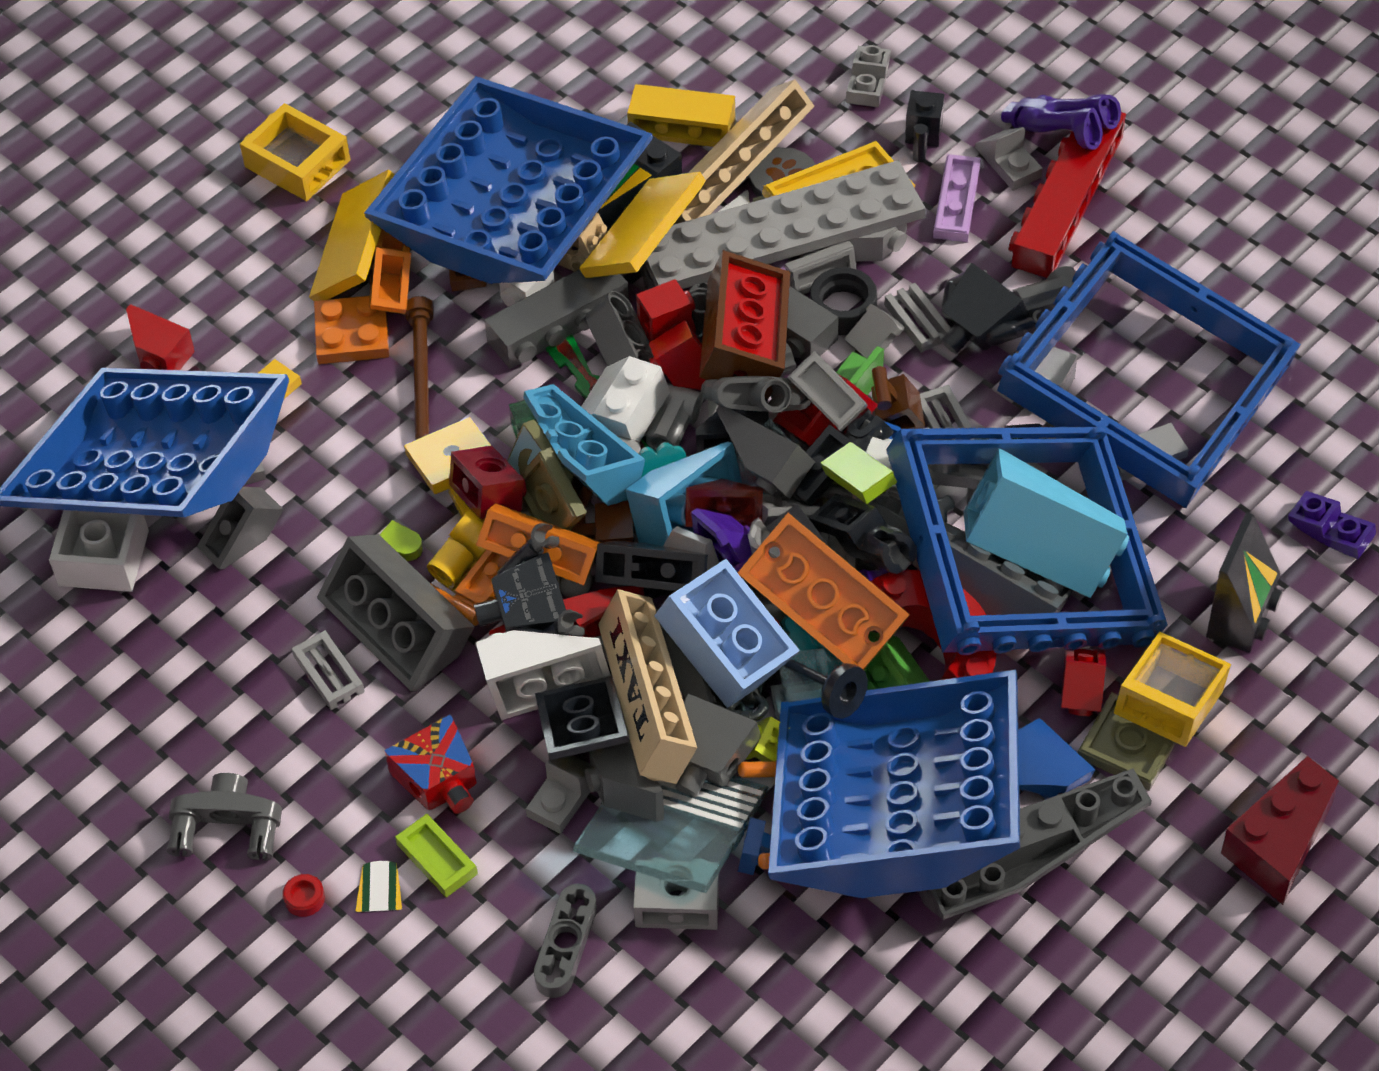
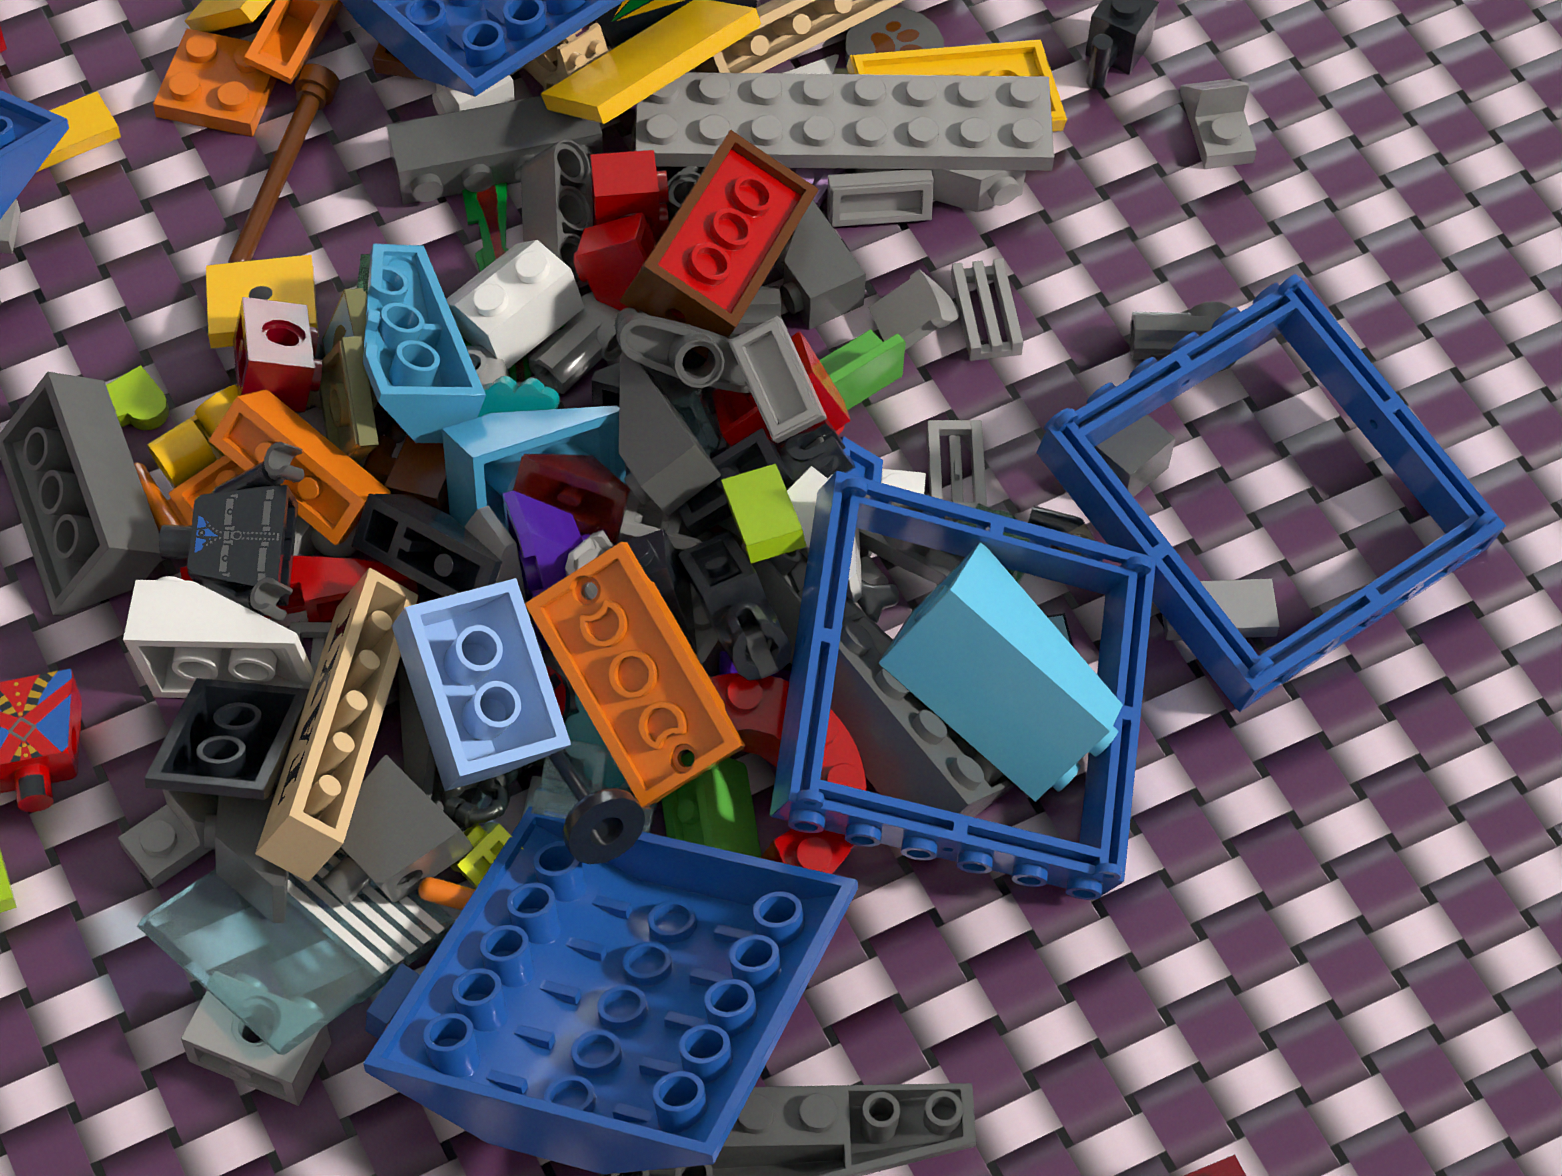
camera: 15 degrees right, 5 degrees up
dark grey beam [534,884,597,998] -> none
black tyre [810,267,877,335] -> none
reddish brown brick [871,366,925,429] -> none
lavender tile [933,154,981,242] -> none
black torso [941,263,1043,354] -> none
dark purple piece [1001,94,1121,150] -> none
red brick [1008,112,1126,278] -> none
blue slope [1018,718,1095,800] -> none
red slope [1061,648,1106,716] -> none
olive tile [1078,692,1176,791] -> none
yellow window [1114,631,1231,747] -> none
black slope [1206,512,1283,653] -> none
dark purple slope [1288,491,1376,559] -> none

